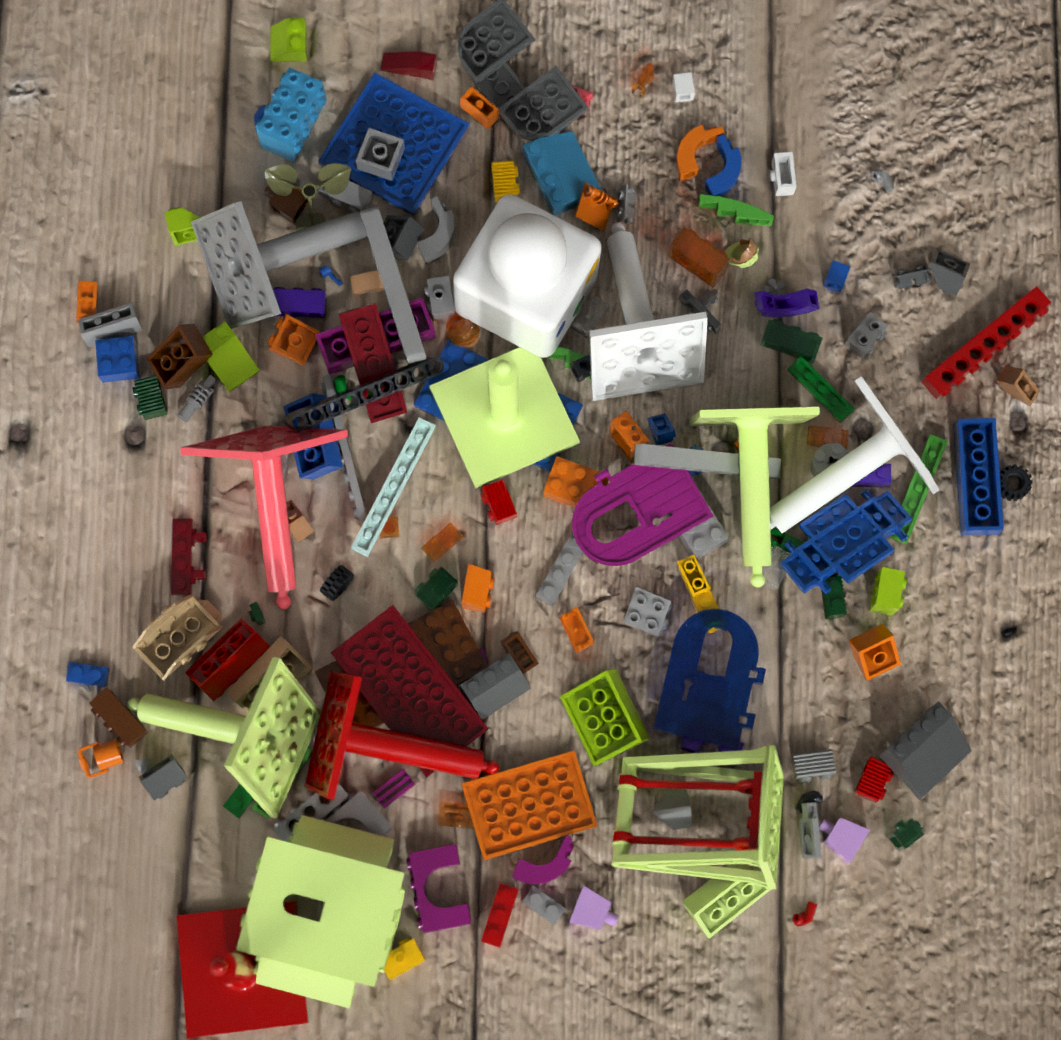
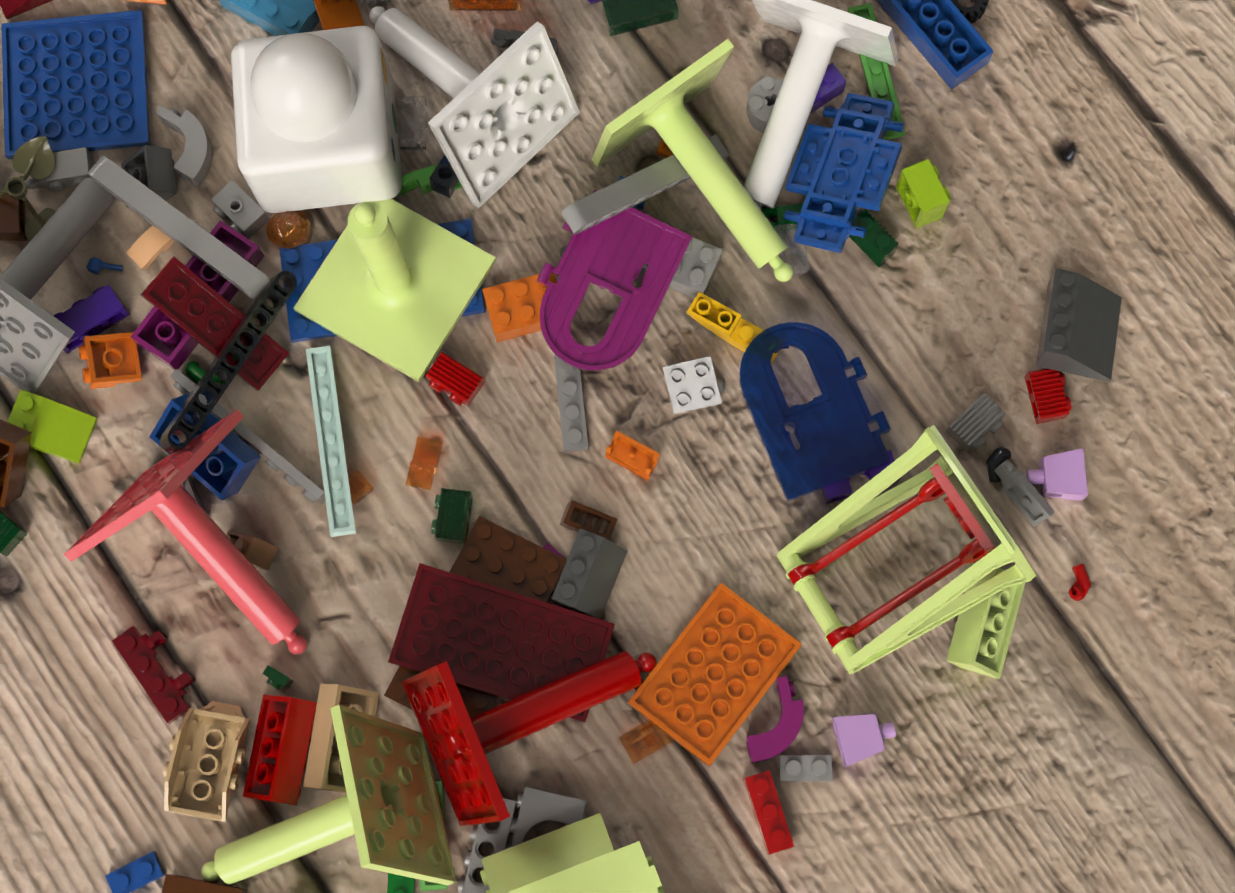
camera: 30 degrees left, 0 degrees up
light grey hinge [177,375,216,423] -> none
black tyre [320,565,354,601] -> none
light grey brick [356,128,405,181] -> none
magenta tile [373,769,416,809] -> none
magenta arch [406,844,471,934] -> none
orange slope [462,564,495,613] -> none
yellow brick [491,160,520,203] -> none
lime slope [560,669,650,767] -> none
orange window [609,410,649,463] -> none
blue slope [647,413,676,445] -> none
light grey slope [651,789,692,830] -> none
light grey plant [698,289,718,307] -> none
green plate [787,356,855,423] -> none
clear orange slope [807,426,849,449] -> none
orange slope [848,624,901,681] -> none
clear green brick [887,818,924,852] -> none

